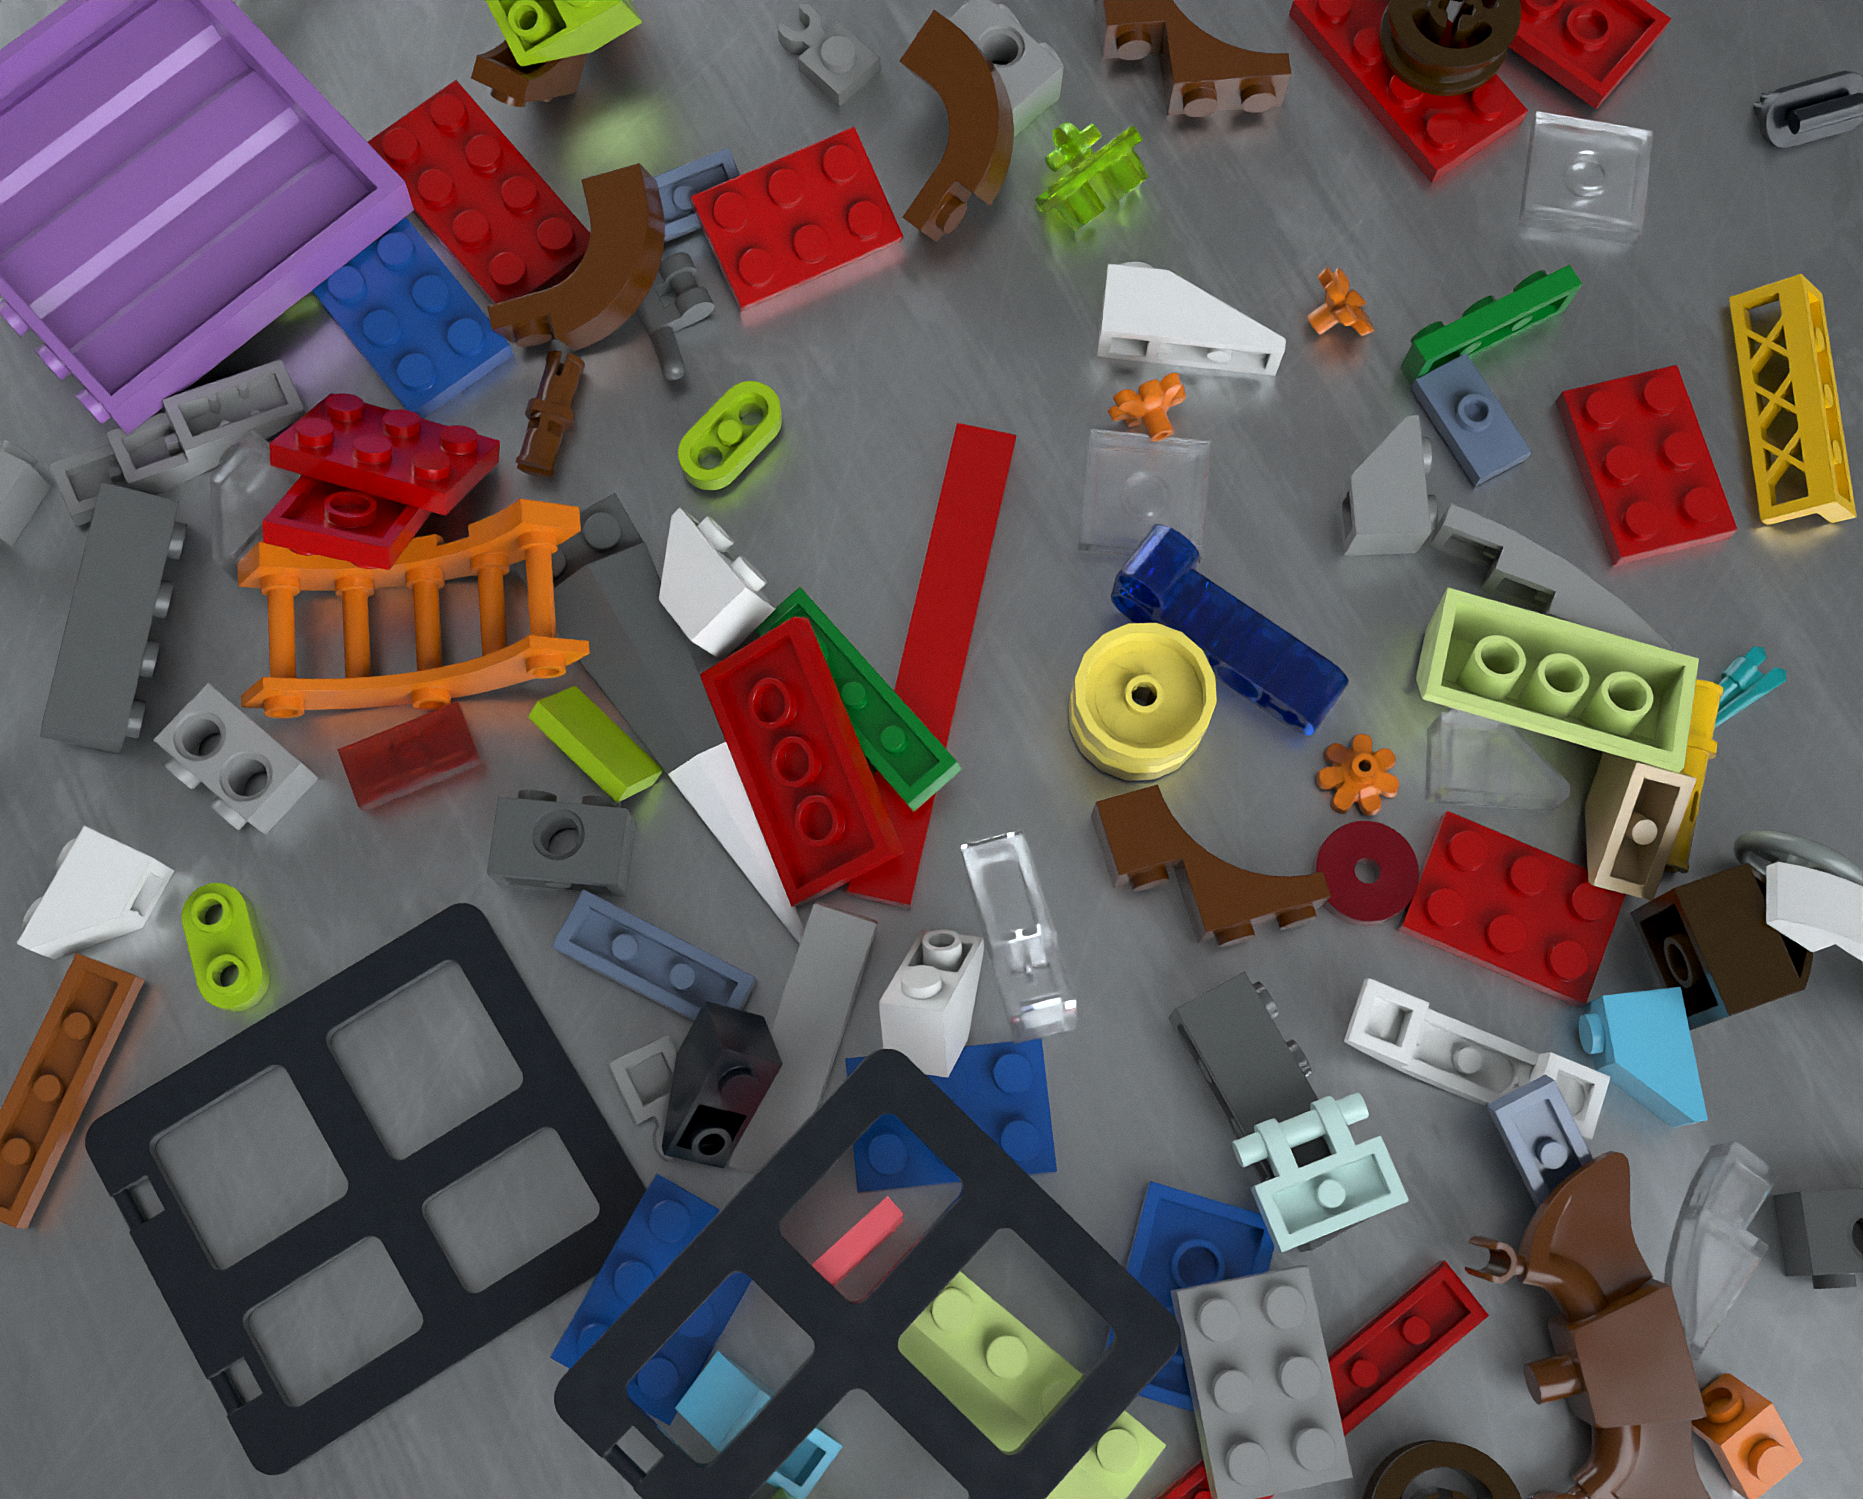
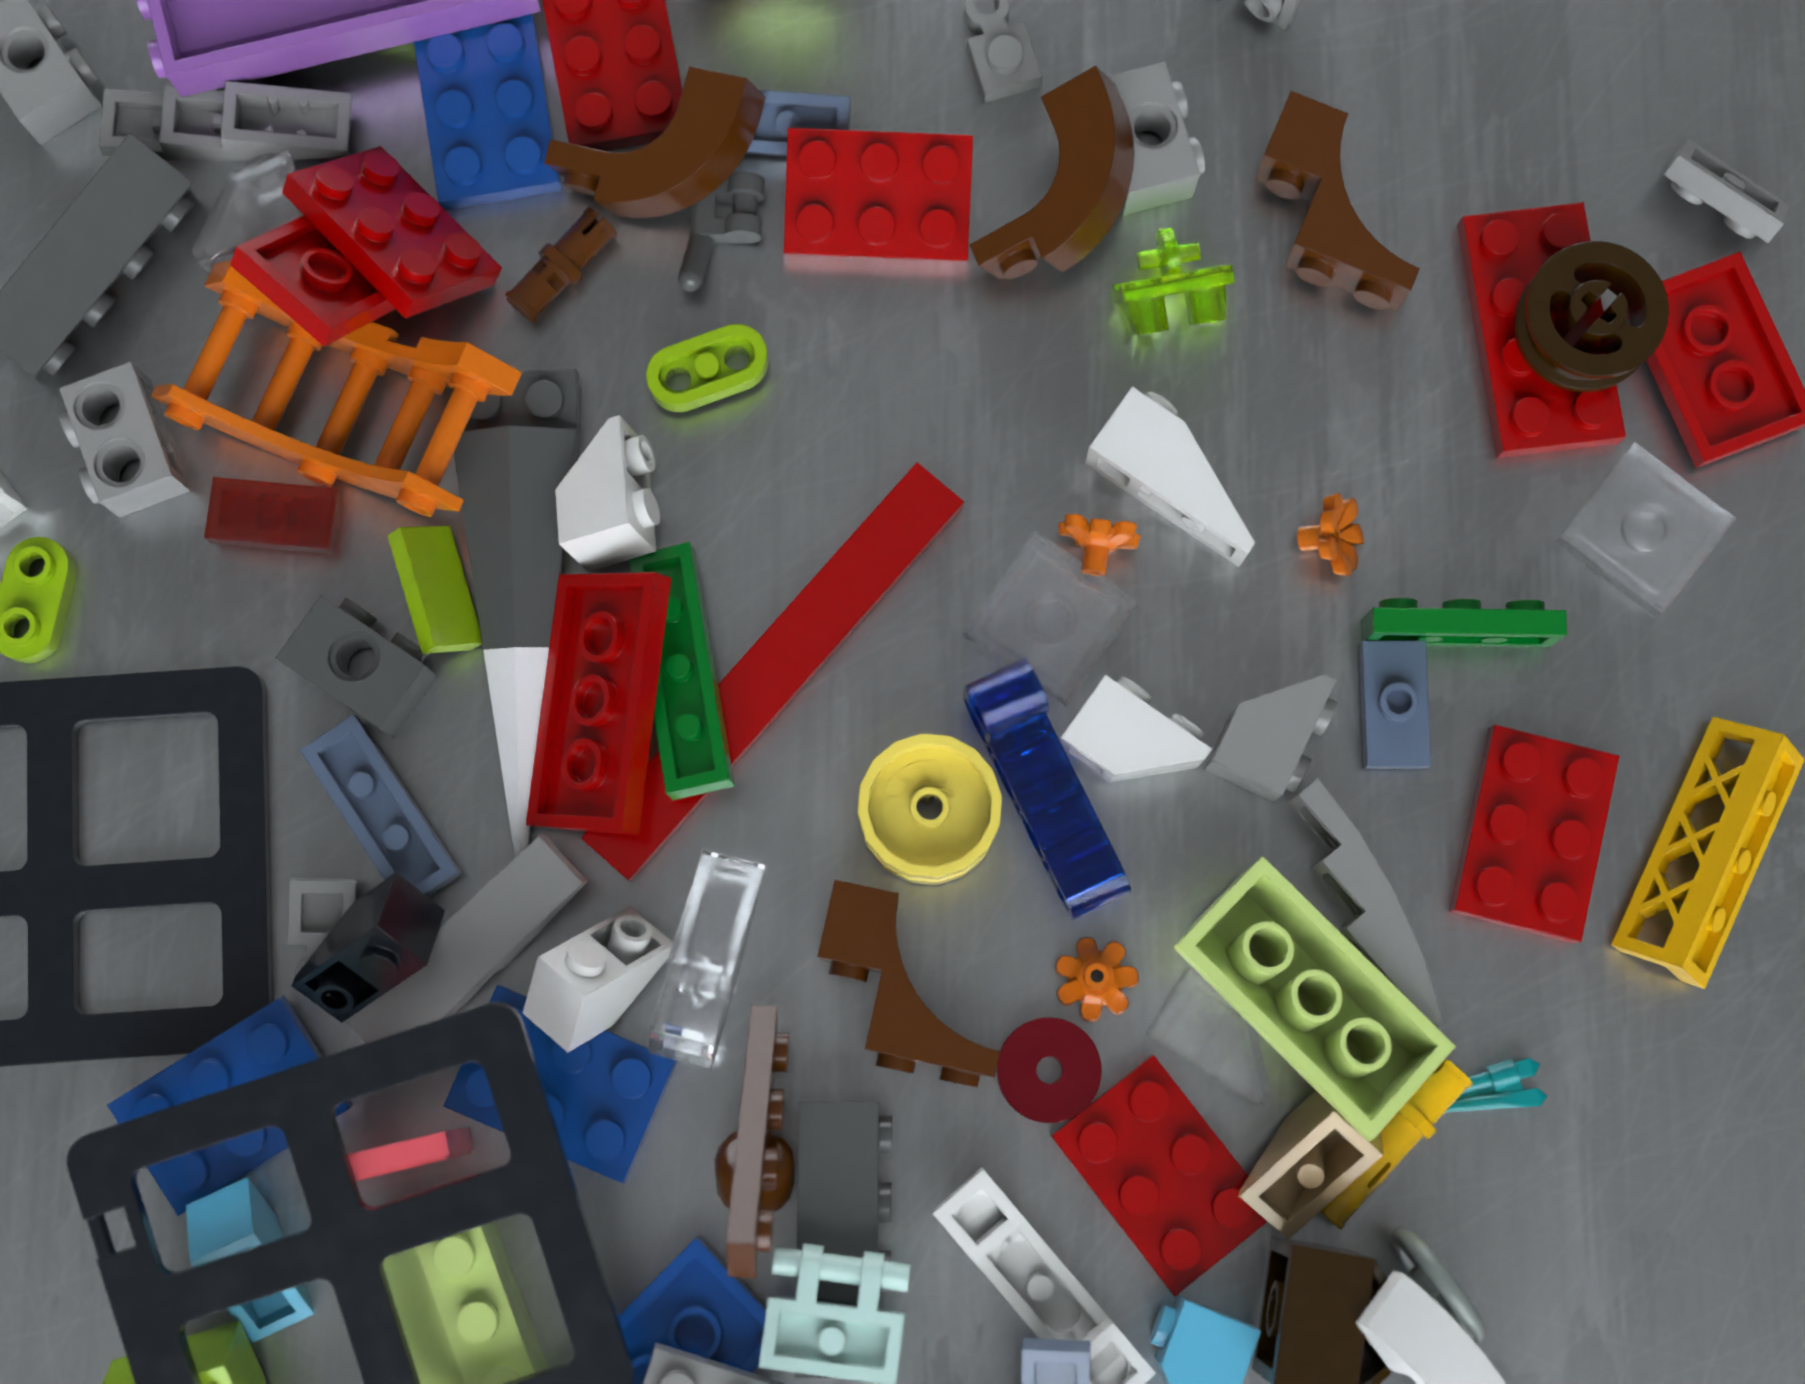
camera: 30 degrees right, 5 degrees up
none -> plate [714,1004,795,1278]
none -> white slope [1057,675,1212,783]

